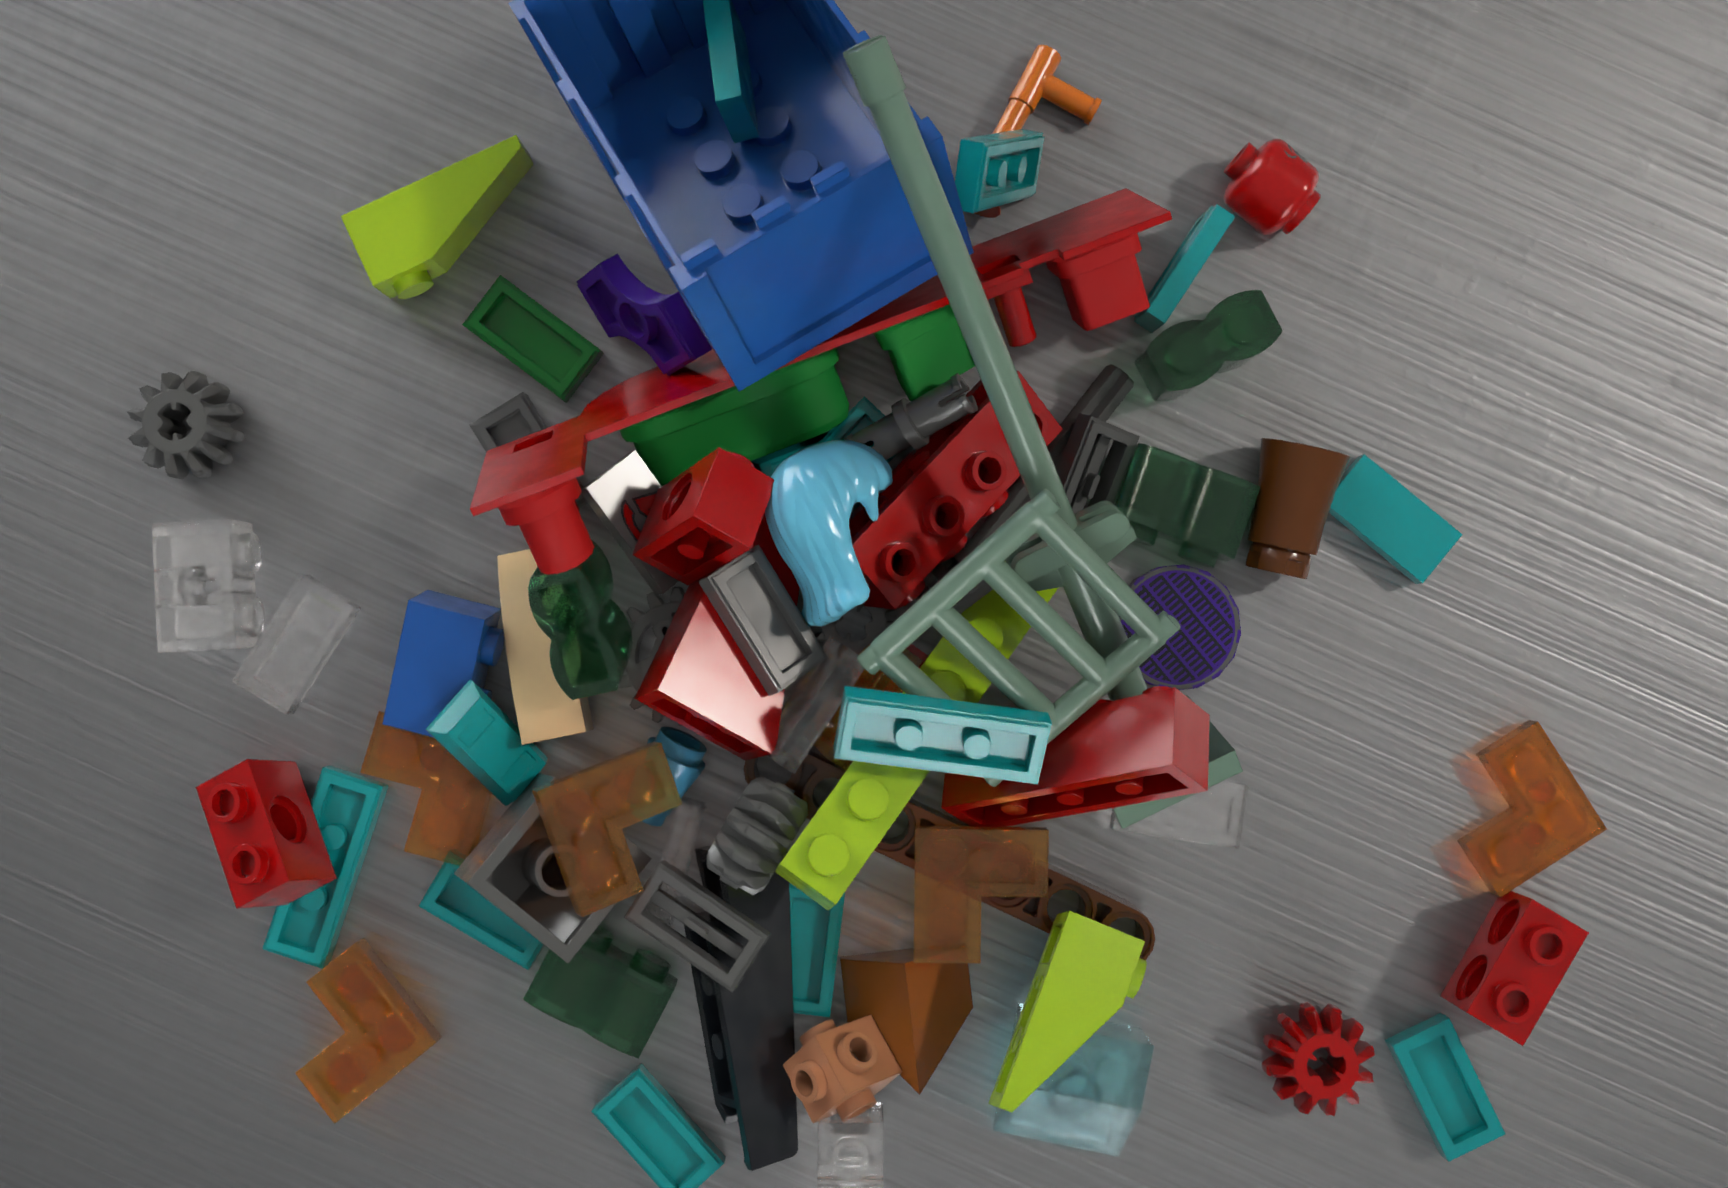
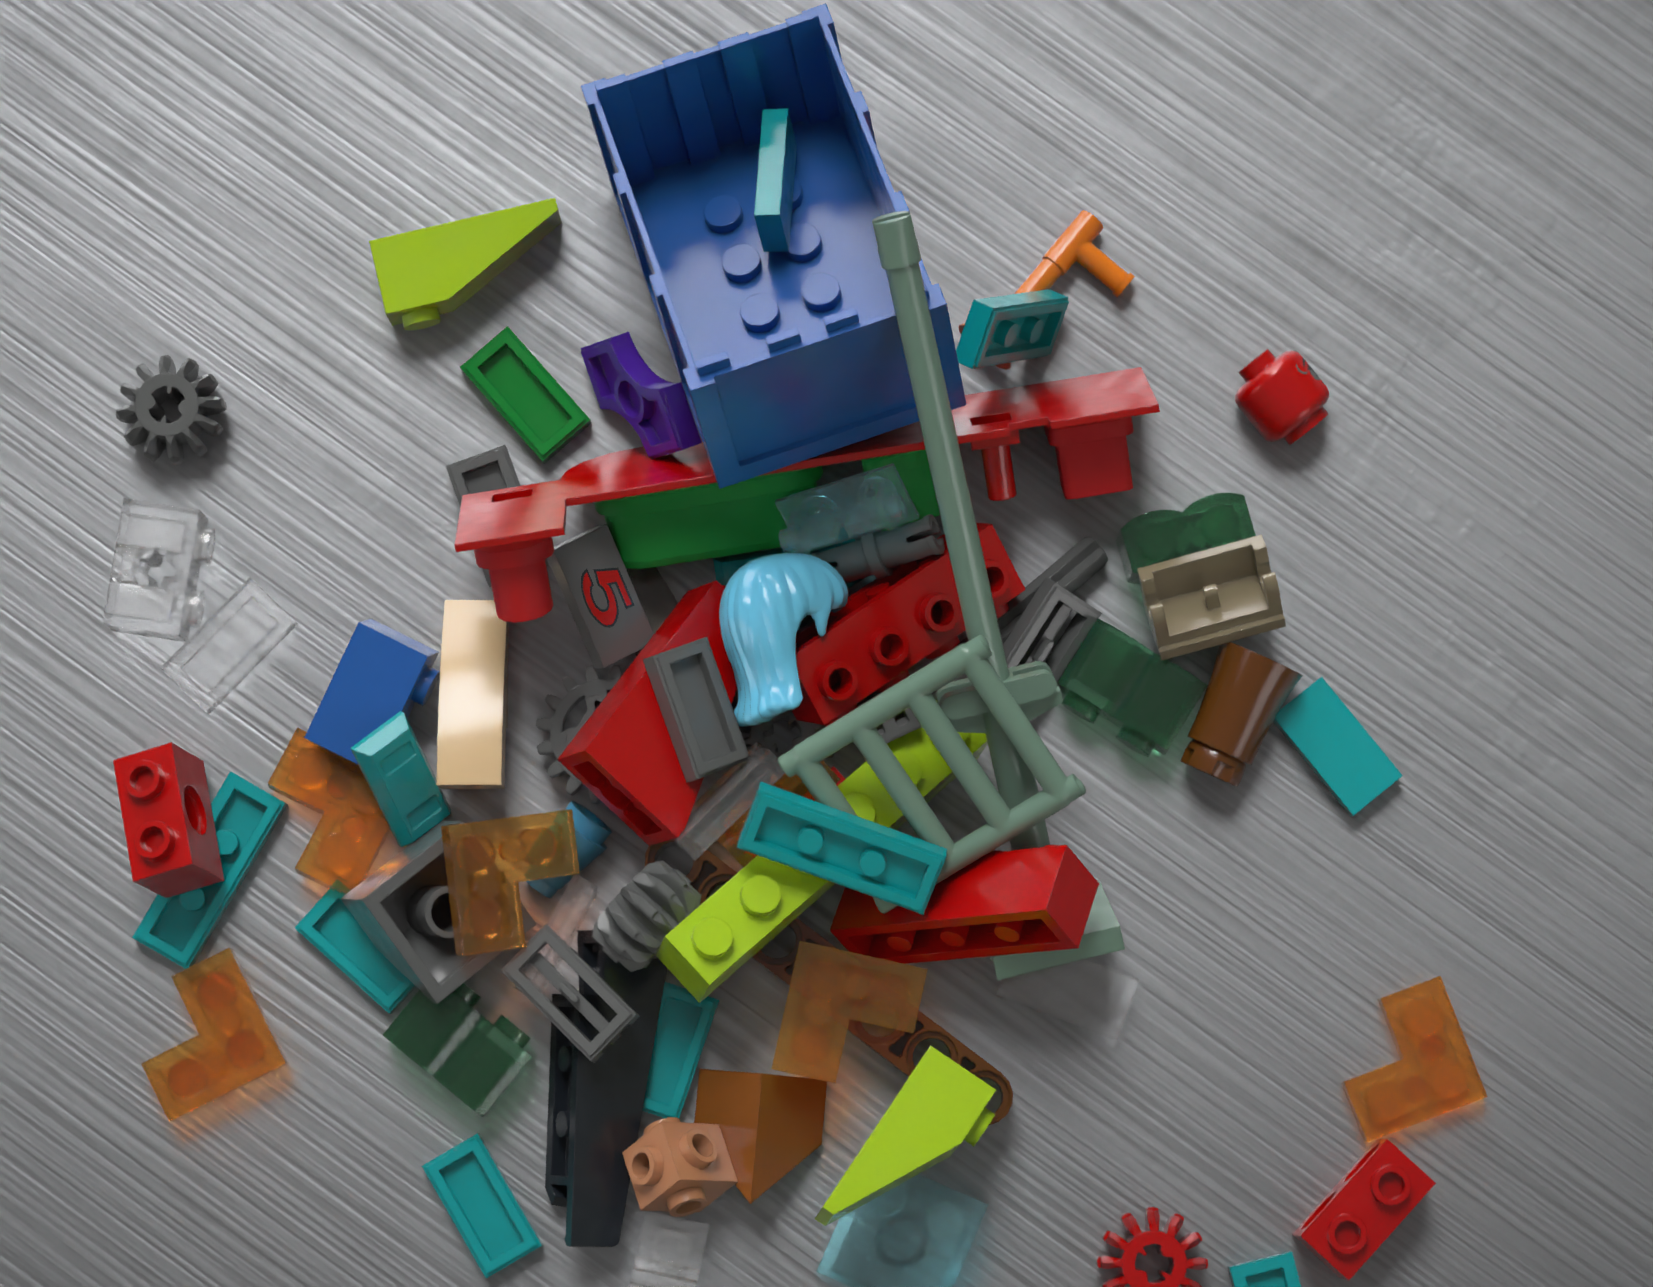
camera: 15 degrees right, 5 degrees down
clear green brick [528,539,633,700] -> none
red brick [632,447,774,586] -> none
tile [1119,564,1241,690] -> none
teal tile [1133,204,1236,333] -> none
none -> clear light blue hinge [775,463,919,555]
none -> dark tan hinge [1137,534,1286,660]

